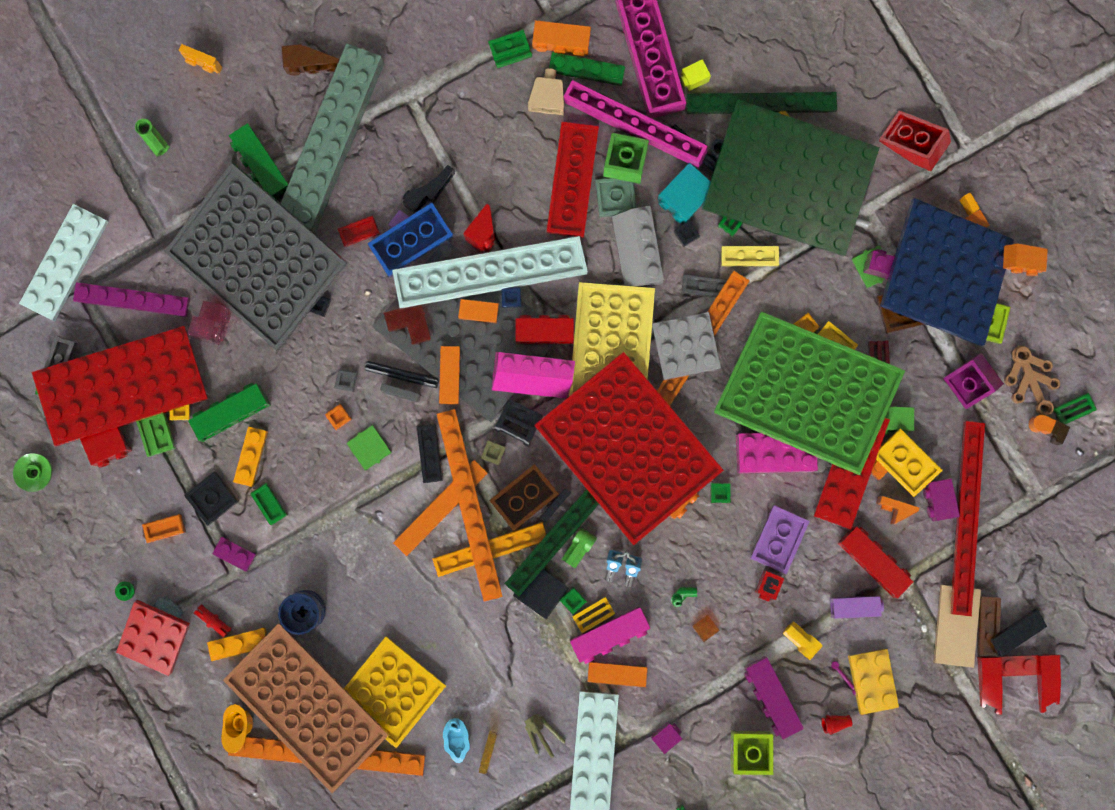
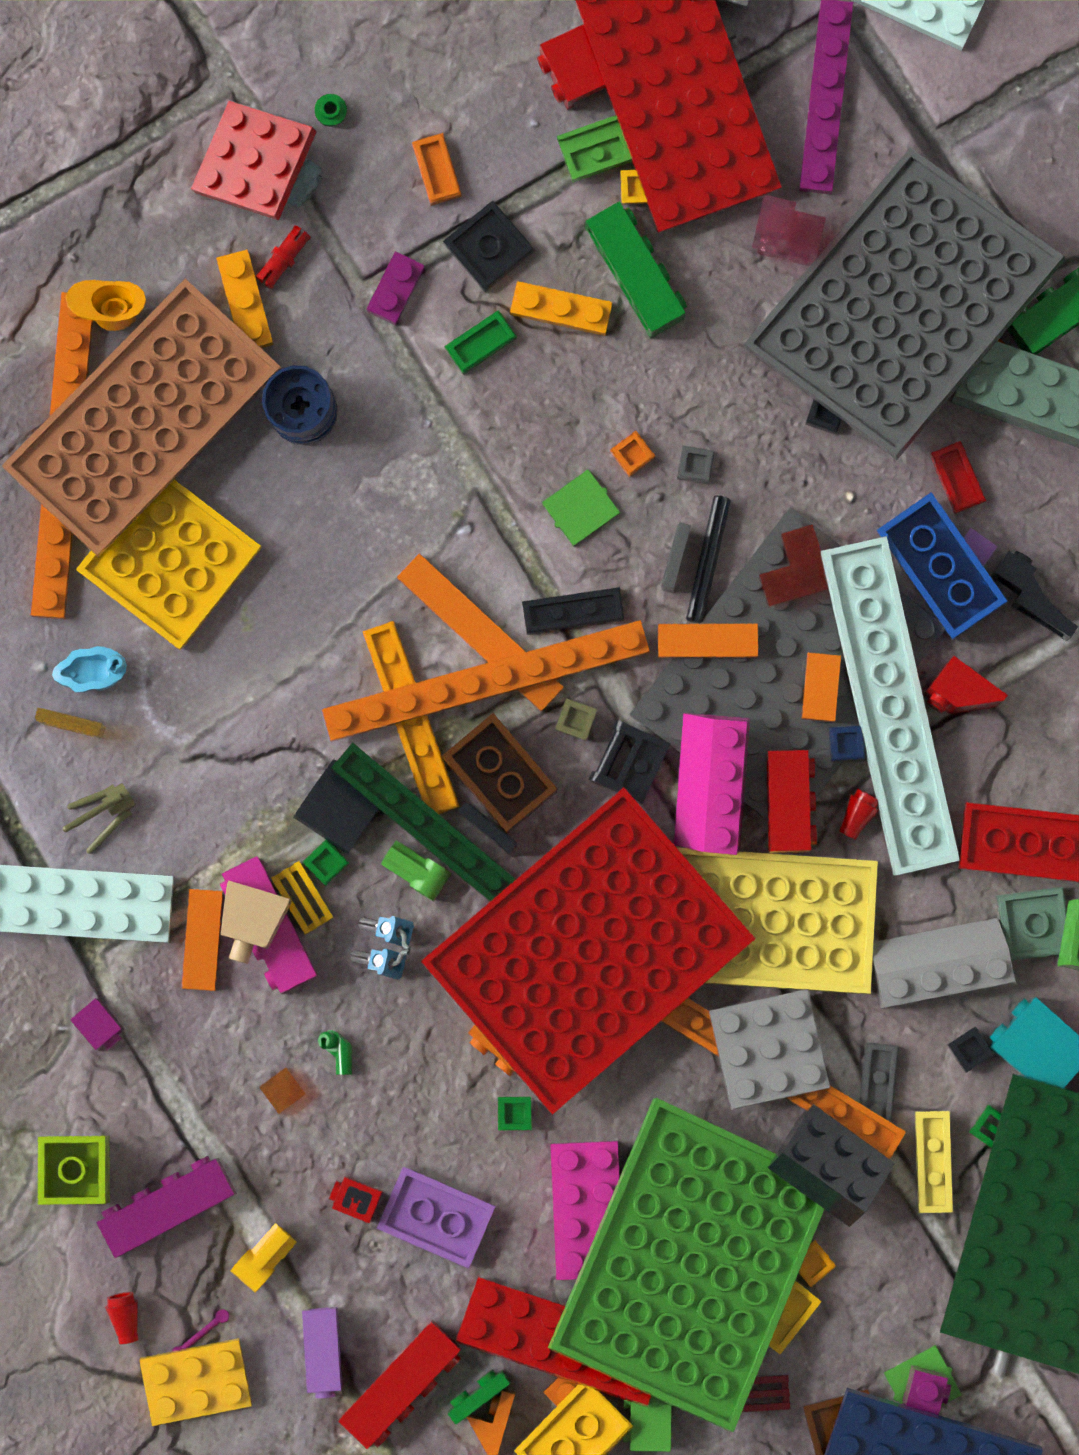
camera: 85 degrees right, 0 degrees up
none -> tan torso [221,880,292,964]
none -> green plate [448,1369,510,1425]
none -> black brick [768,1104,895,1227]
none -> red cone [839,788,879,840]

